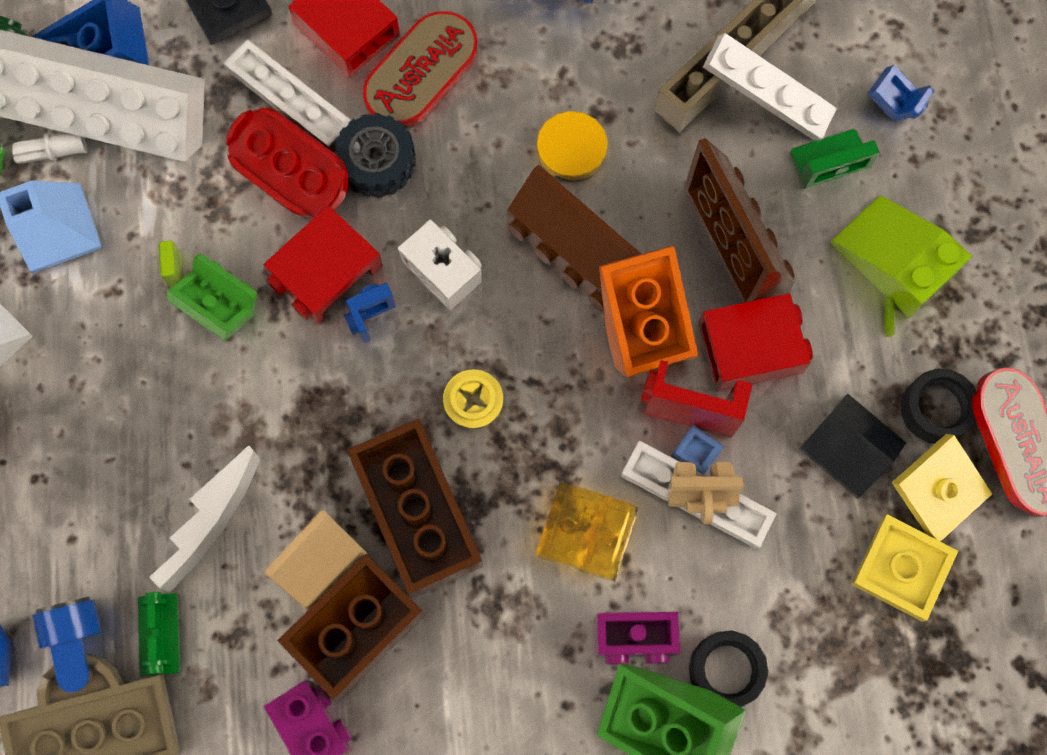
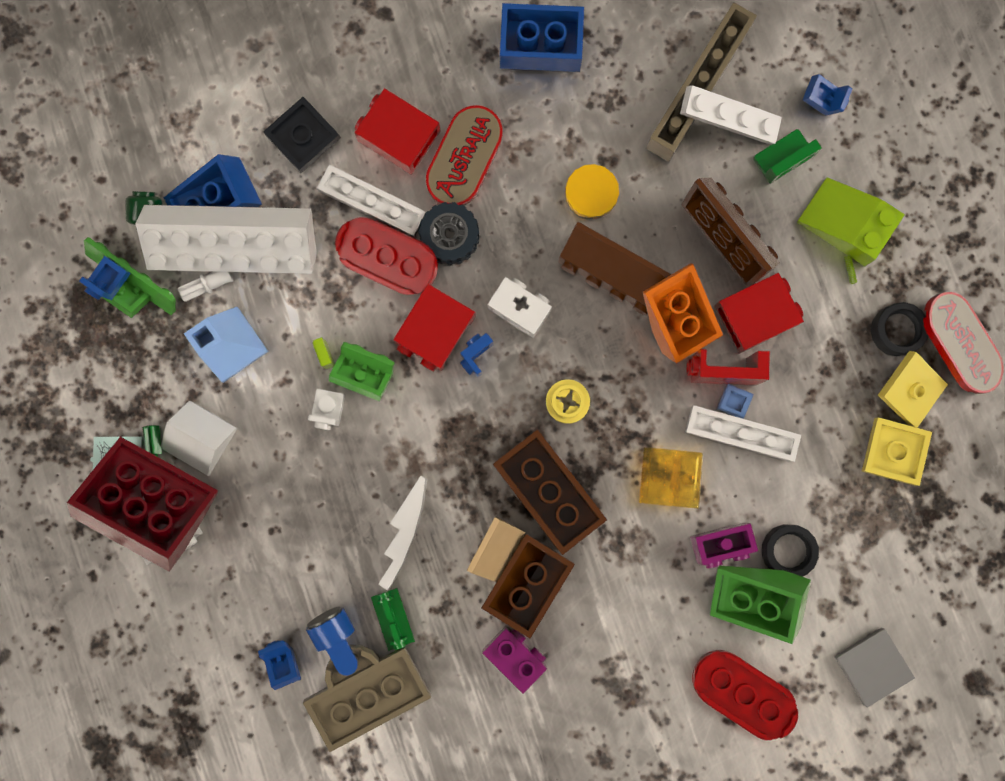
camera: 10 degrees left, 10 degrees up
tan hips [667,462,744,524] -> none
black slope [799,393,906,499] -> none
none -> white bracket [308,389,345,430]

